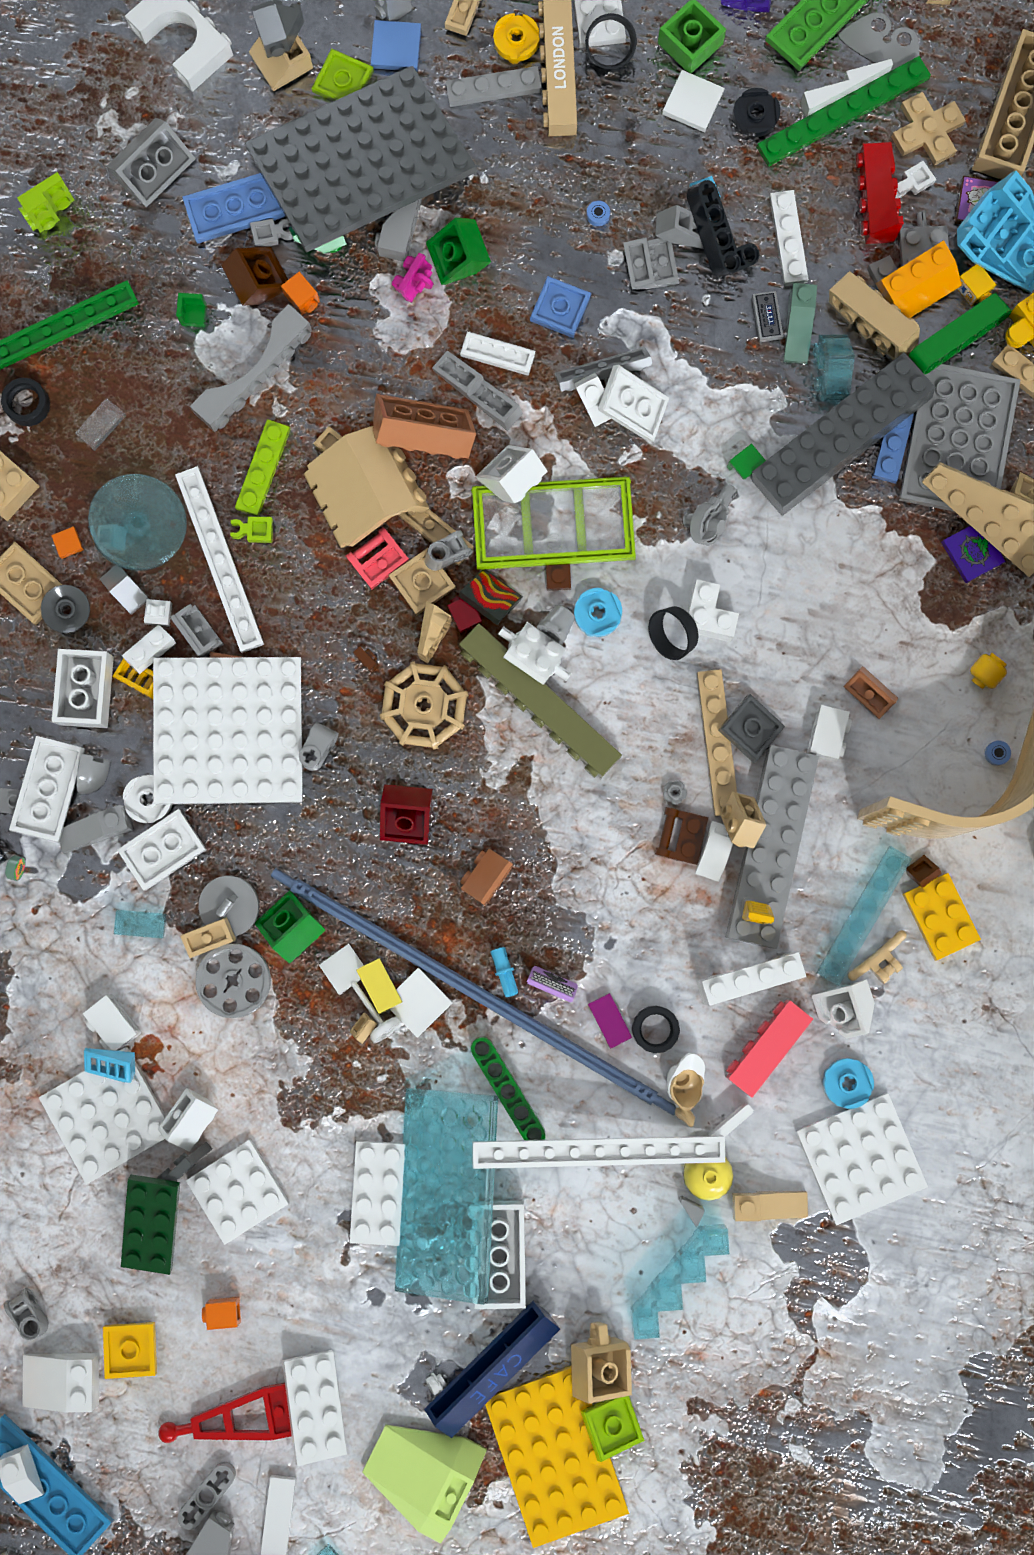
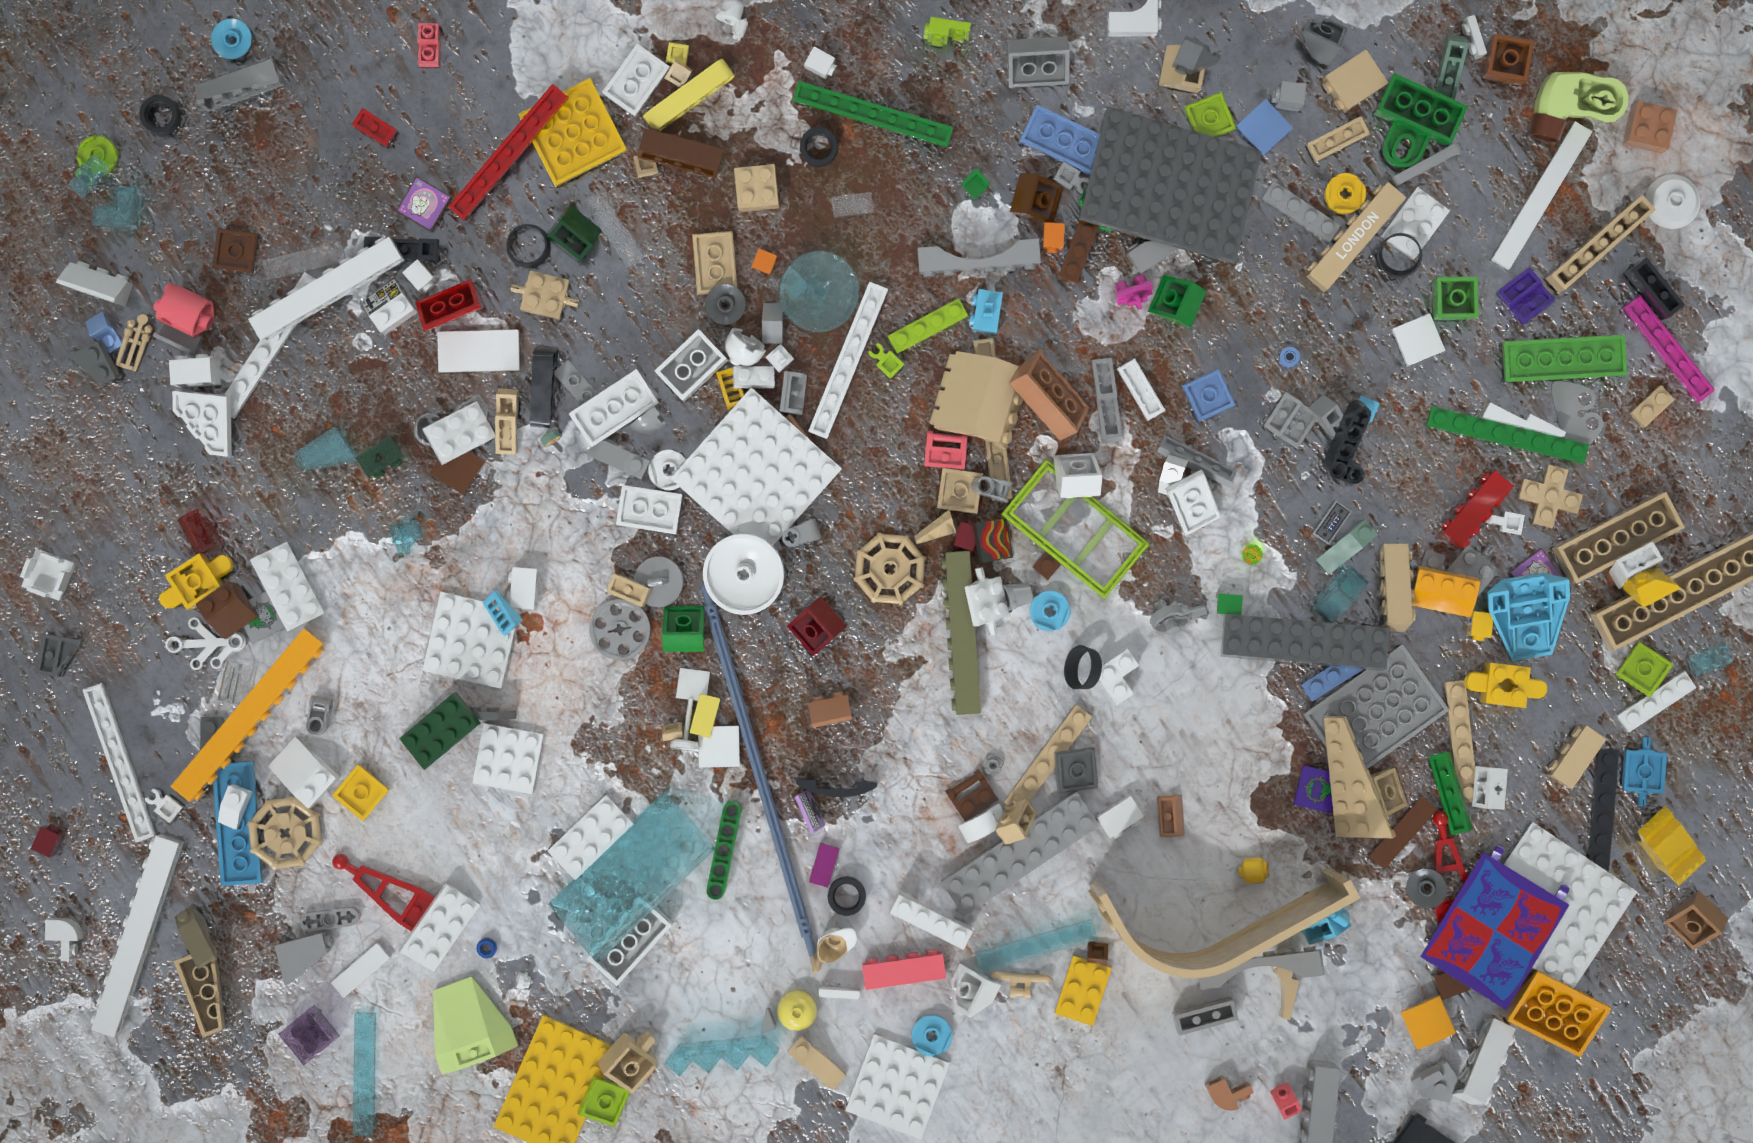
camera: 40 degrees right, 5 degrees up
clear light blue tile [114,910,167,938] -> none
white brick [157,1088,218,1152] -> none
orange brick [202,1297,241,1330] -> none
reddish brown plate [353,646,378,674] -> none
dark blue brick [424,1300,560,1438] -> none
white plate [472,1136,725,1169] -> none
medium azure axle [490,947,518,997] -> none
black plate [733,88,781,137] -> none
yellow slope [742,901,774,924] -> none
white plate [769,190,809,287] -> none
green beam [908,293,1012,375] -> none
medium blue tile [985,740,1011,766] -> none
none -> tan plate [247,796,323,871]
none -> blue plate [476,938,497,958]
none -> white dish [703,533,785,615]
none -> white cylinder [725,328,766,366]
none -> black slope [796,778,877,797]
none -> medium azure brick [969,289,1003,335]
none -> reddish brown arch [1057,220,1099,287]
none -> clear neon green tile [1242,544,1263,565]

